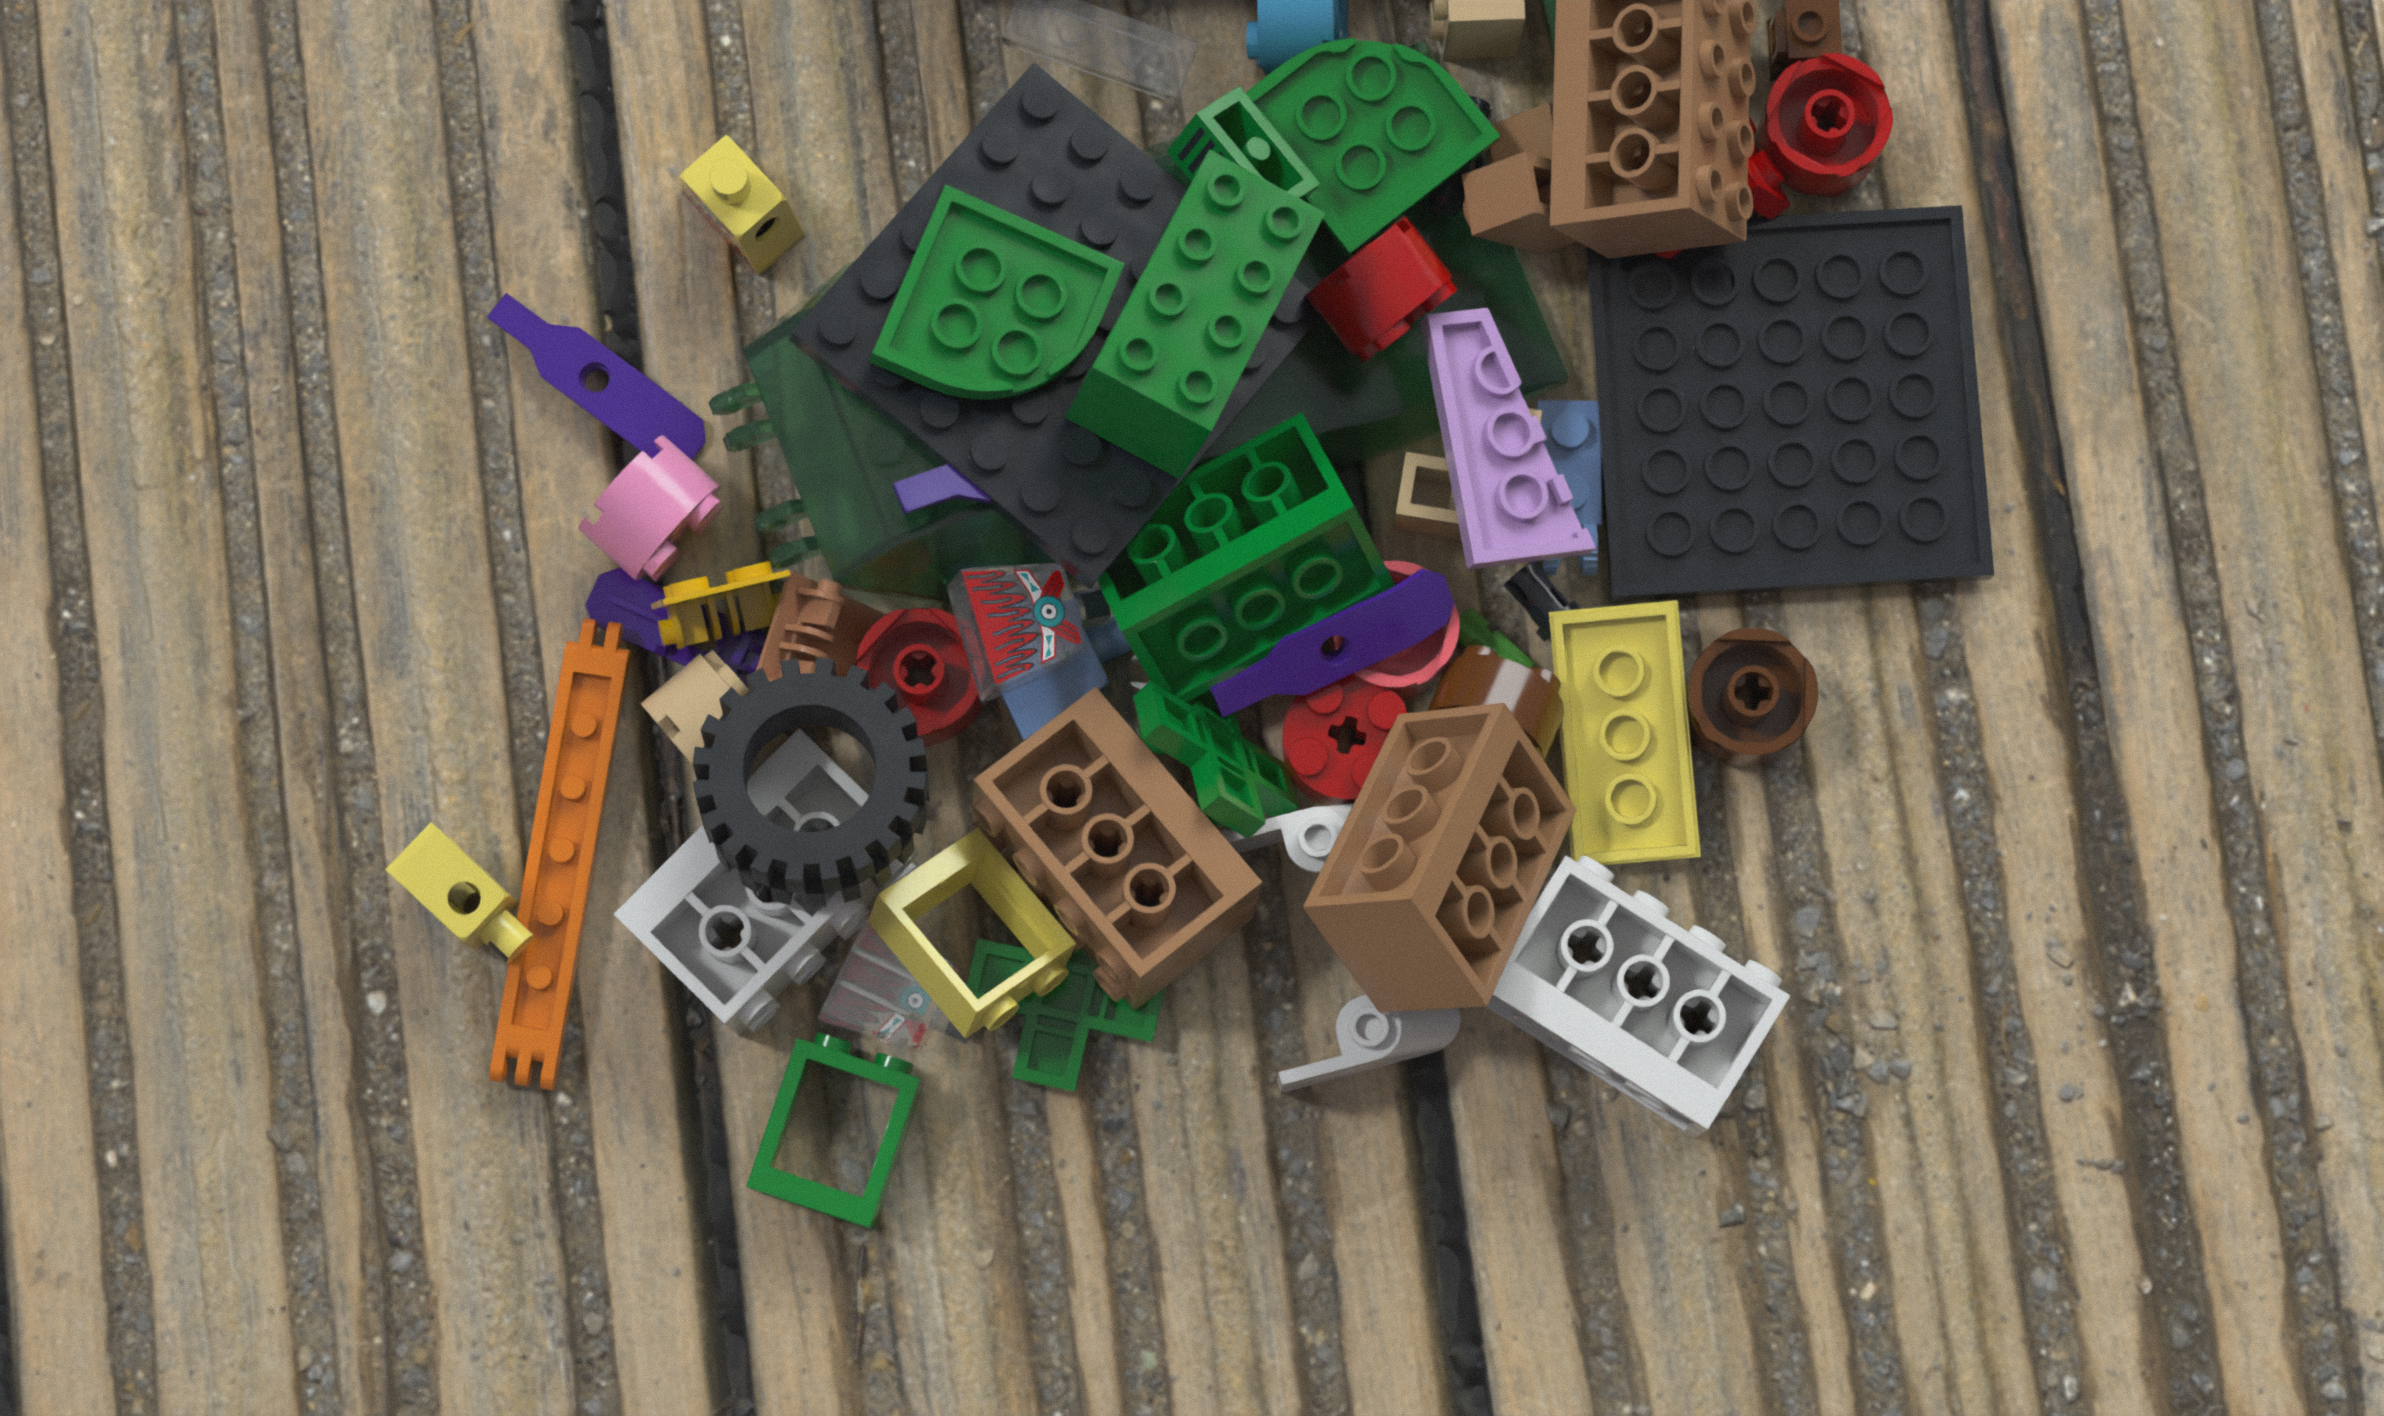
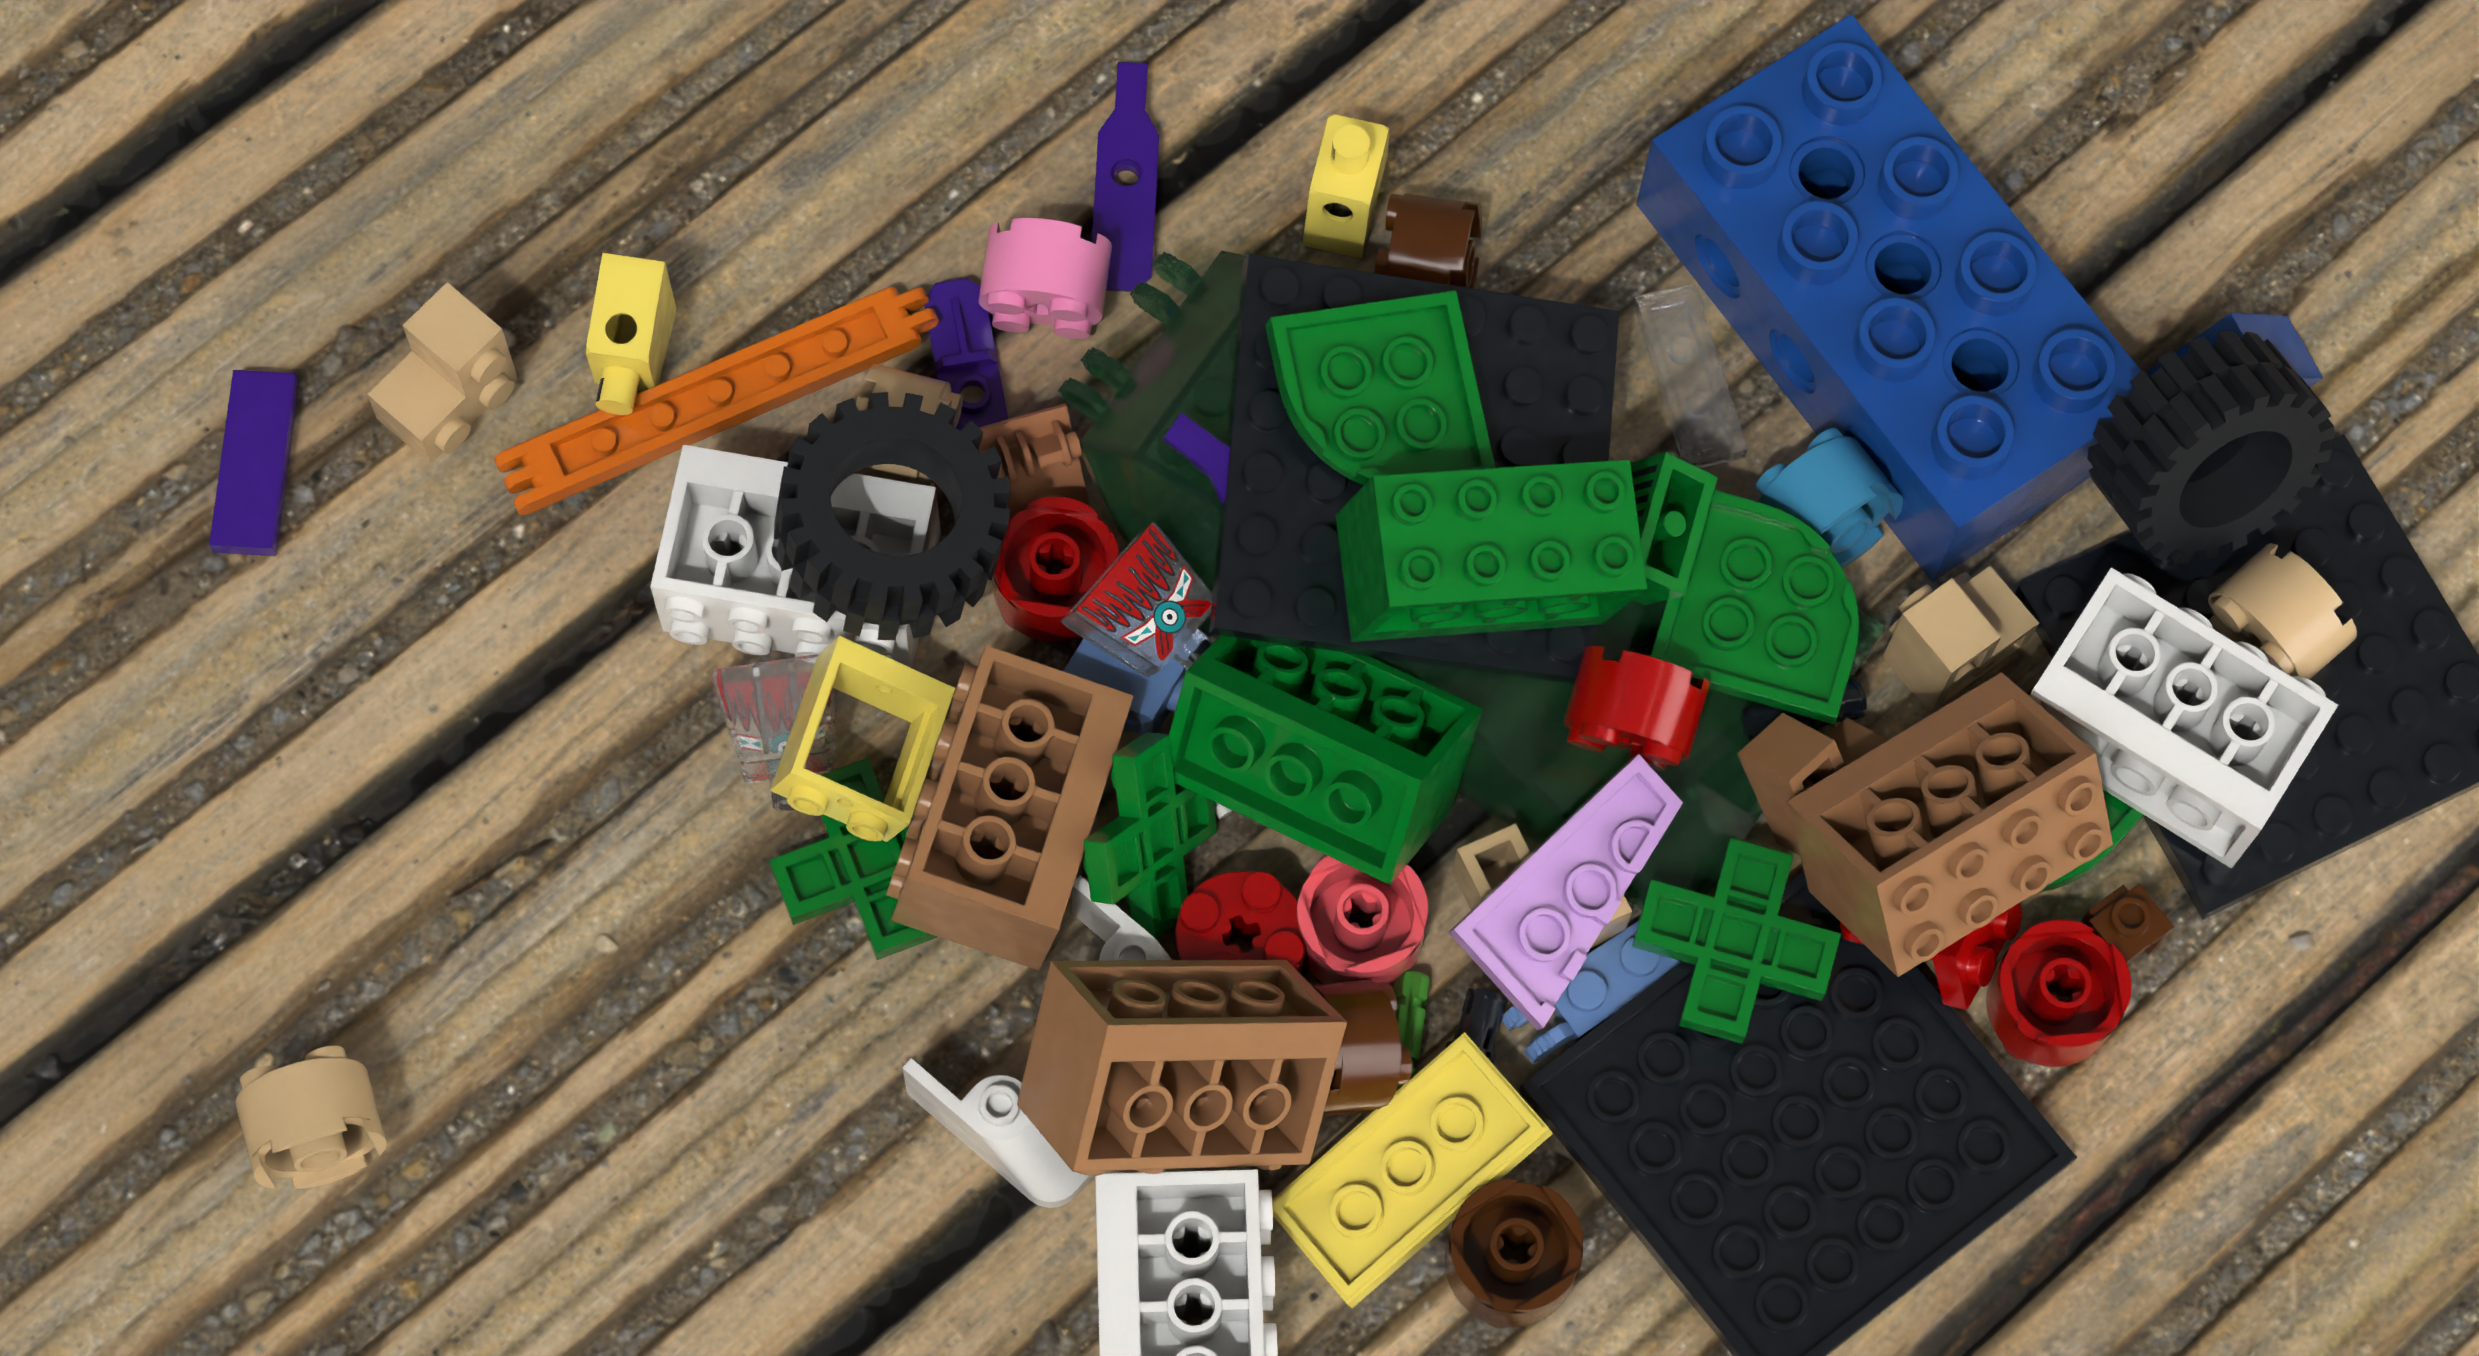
camera: 50 degrees right, 10 degrees down
yellow hinge [651,561,791,649] -> none
green window [746,1032,924,1231] -> none
dark purple piece [1210,569,1455,717] -> none
none -> dark purple tile [209,370,299,556]
none -> tan brick [367,282,518,465]
none -> reddish brown brick [1374,194,1482,289]
none -> green plate [1632,837,1841,1044]

